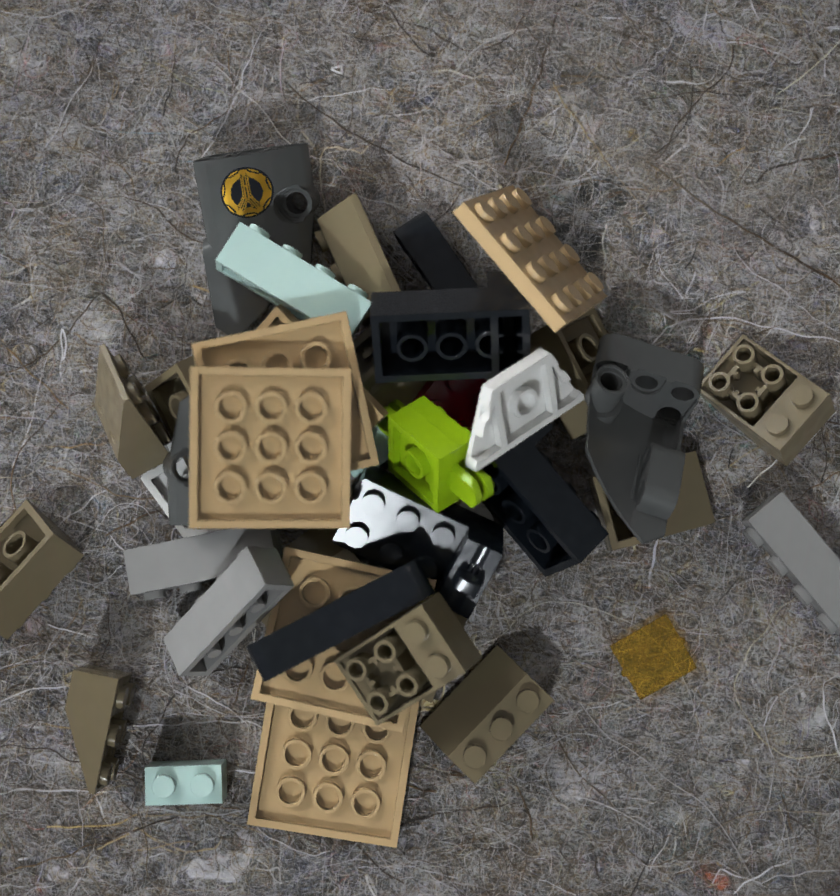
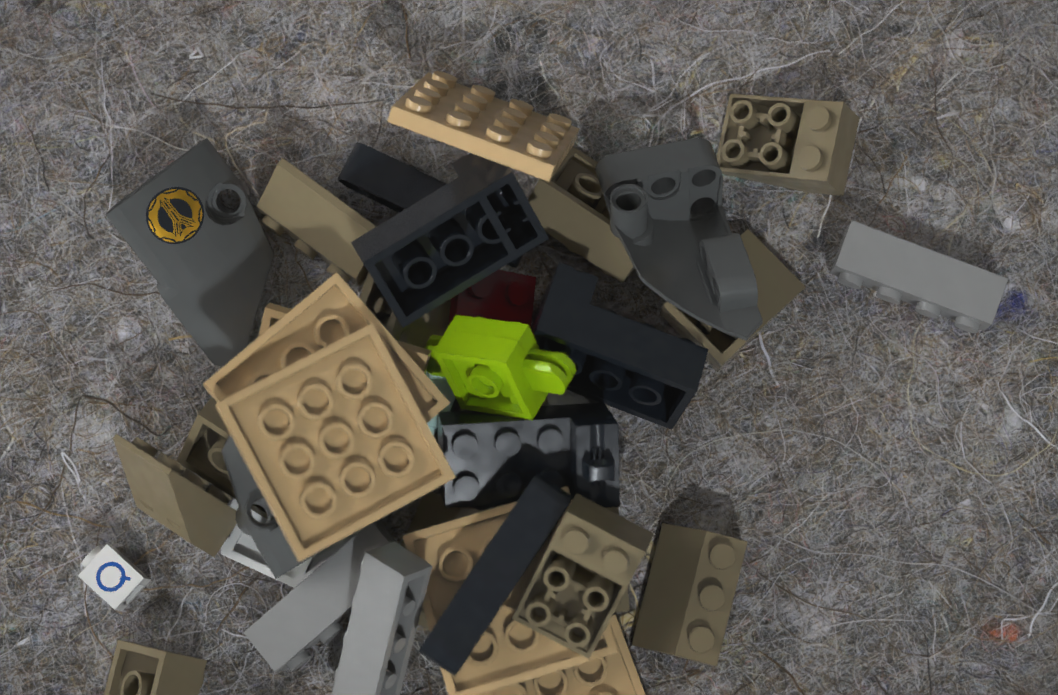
camera: 25 degrees left, 5 degrees down
light aqua brick [215,222,371,338] -> none
white wing [465,348,584,472] -> none
clear yellow piece [609,614,697,700] -> none
none -> white brick [78,544,151,611]

